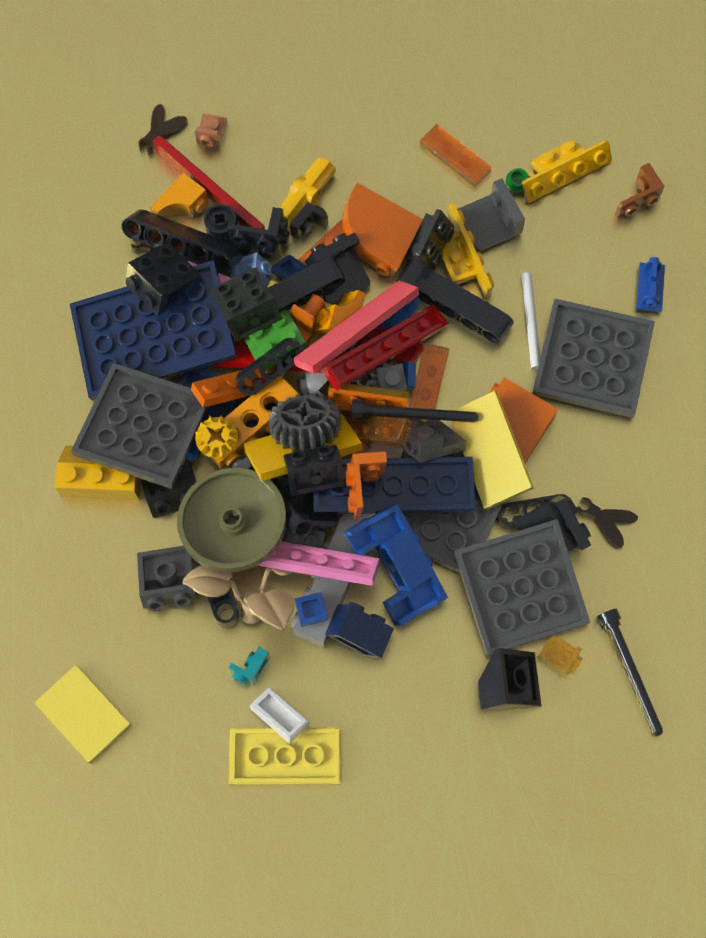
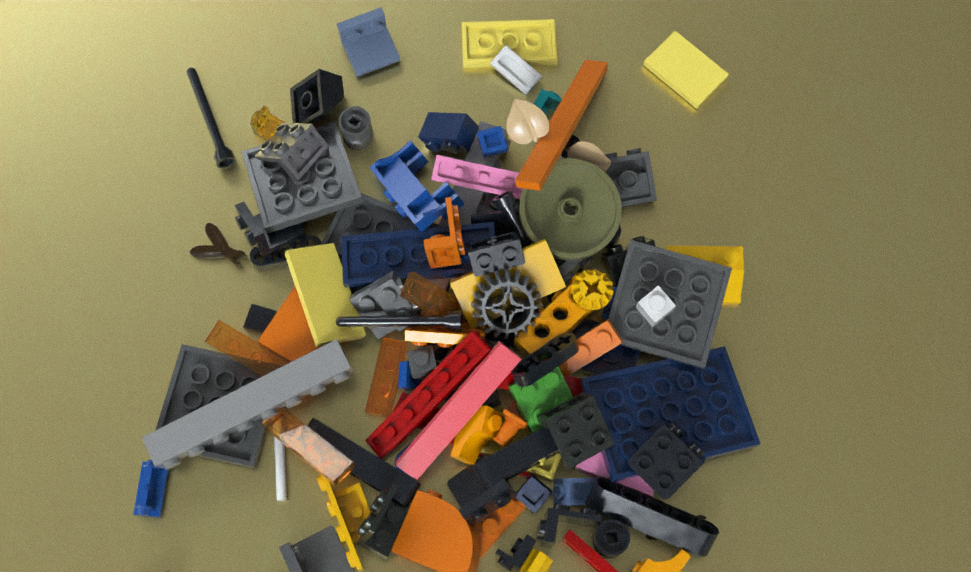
camera: 175 degrees right, 0 degrees up
none -> light grey brick [142,339,354,470]
none -> clear orange tile [205,320,290,376]
none -> black tile [243,304,277,334]
none -> flat silver bracket [255,123,329,181]
none -> clear orange tile [262,407,355,486]
none -> sand blue bracket [337,7,400,76]
none -> dark grey wheel [339,106,373,150]
none -> orange tile [515,60,608,191]
none -> white brick [636,286,676,327]

